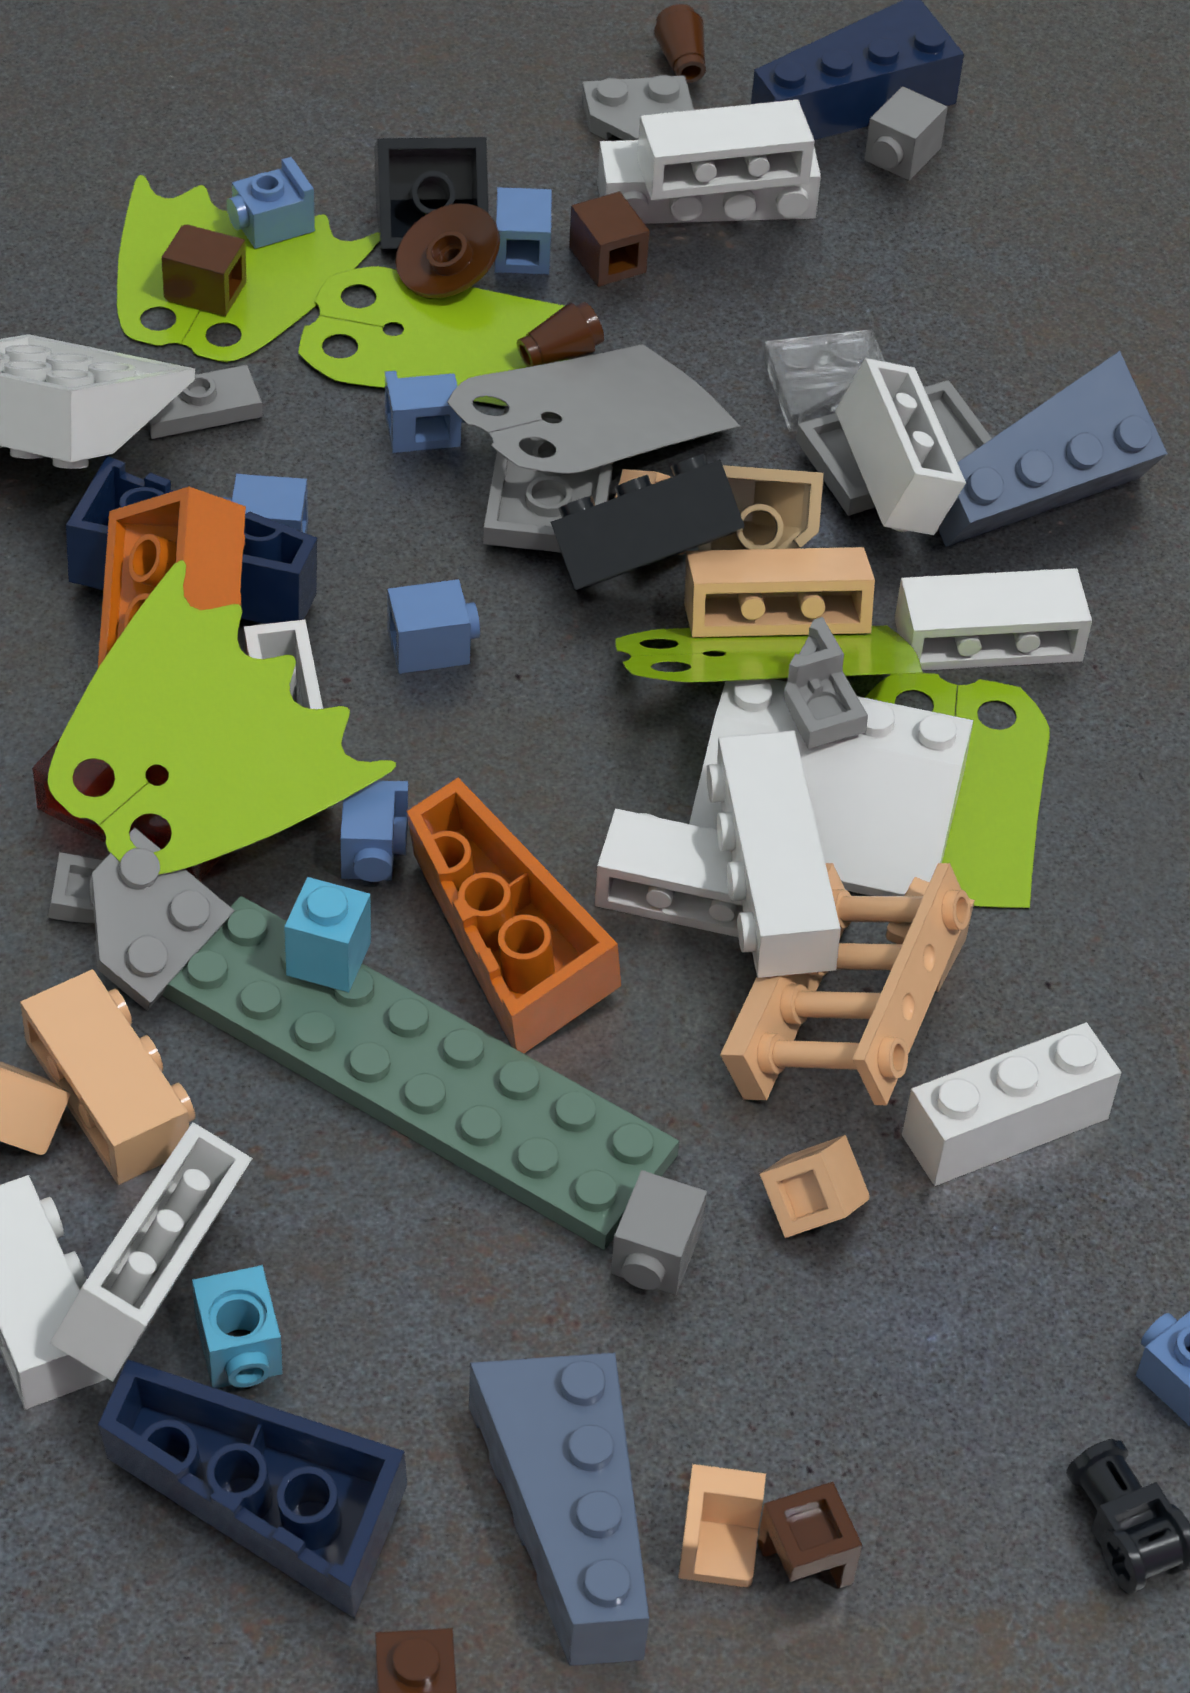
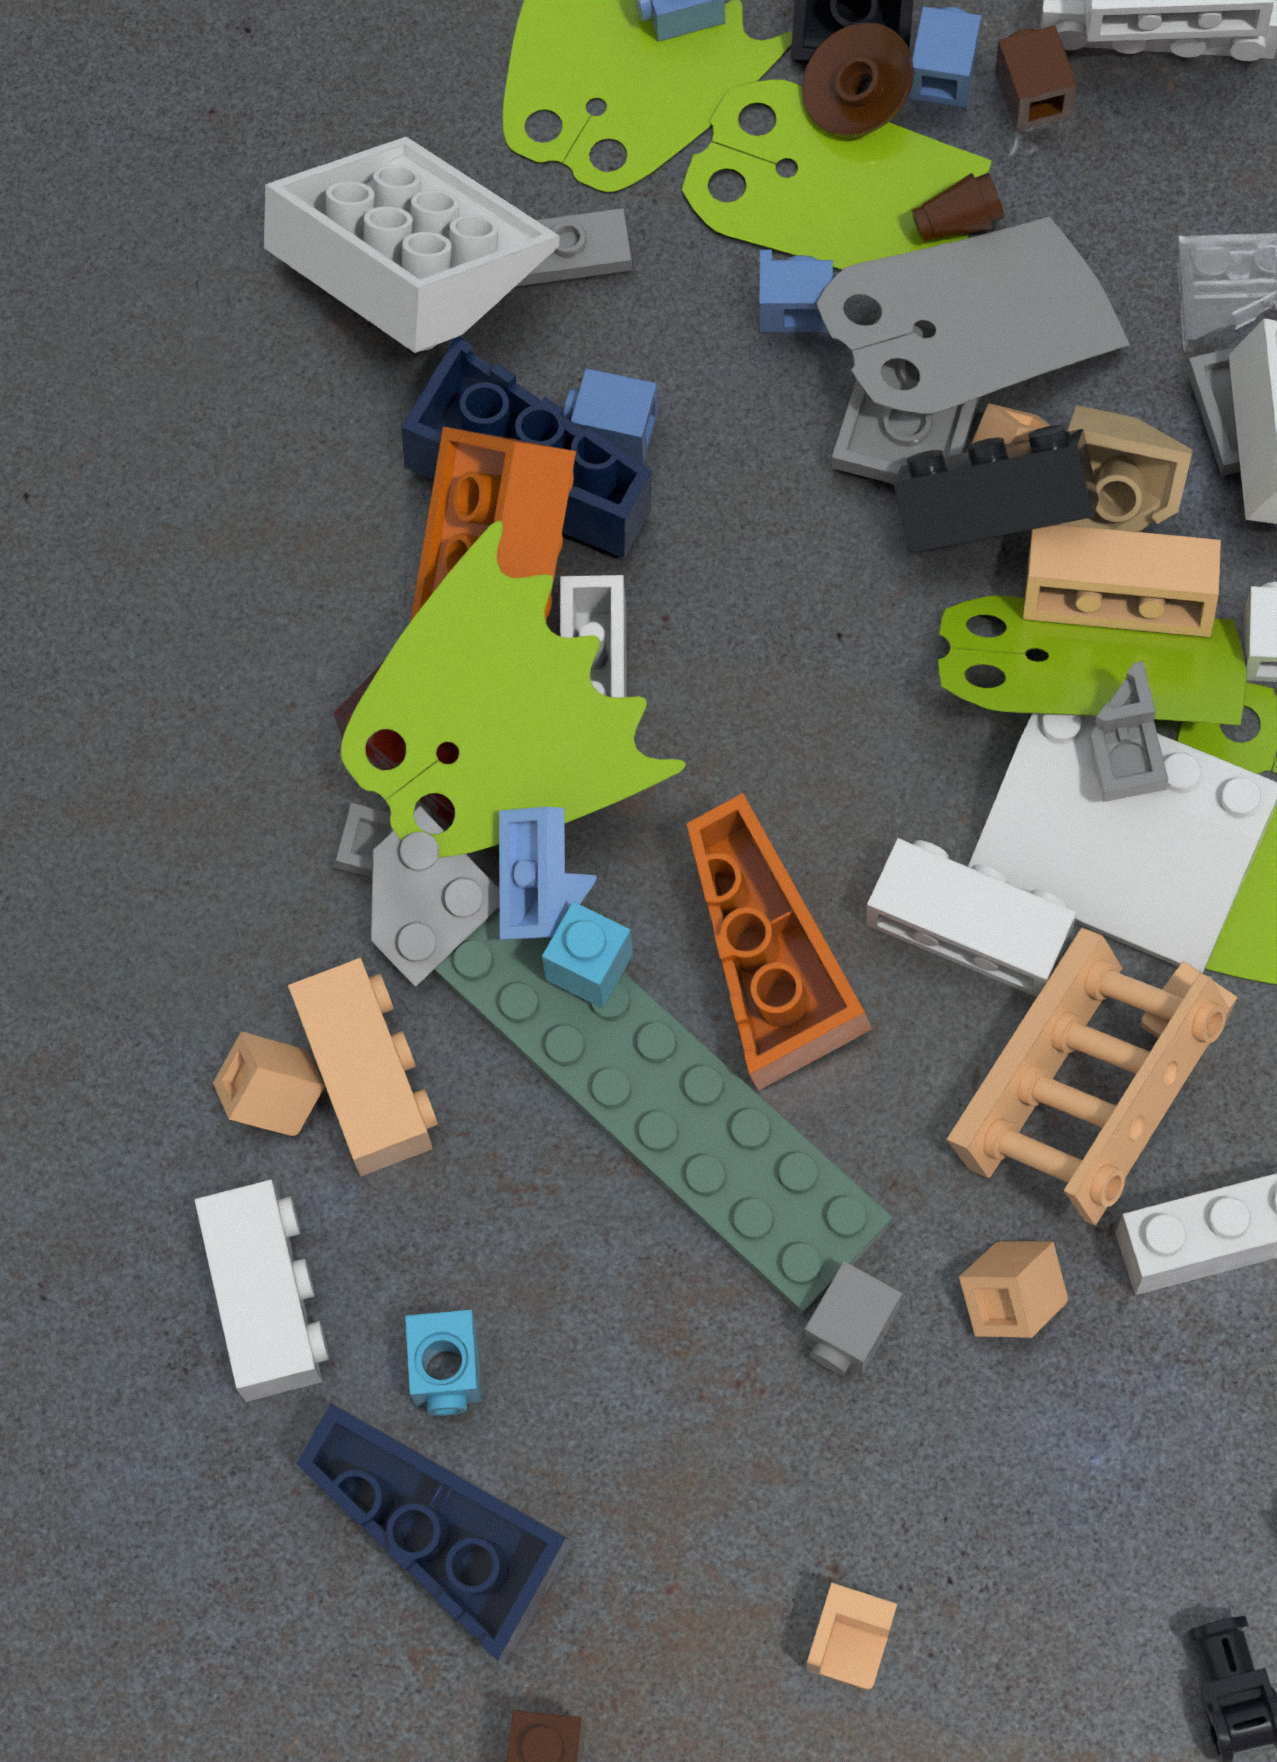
camera: 20 degrees right, 20 degrees up
white brick [50,1122,252,1381] -> none
reddish brown panel [161,224,247,316] -> none
medium blue brick [340,780,408,882] -> none
medium blue brick [387,579,480,674] -> none
sand blue wedge [469,1353,649,1666] -> none
white brick [707,730,841,978] -> none
reddish brown panel [757,1481,862,1588] -> none
none -> light blue slope [499,807,597,940]

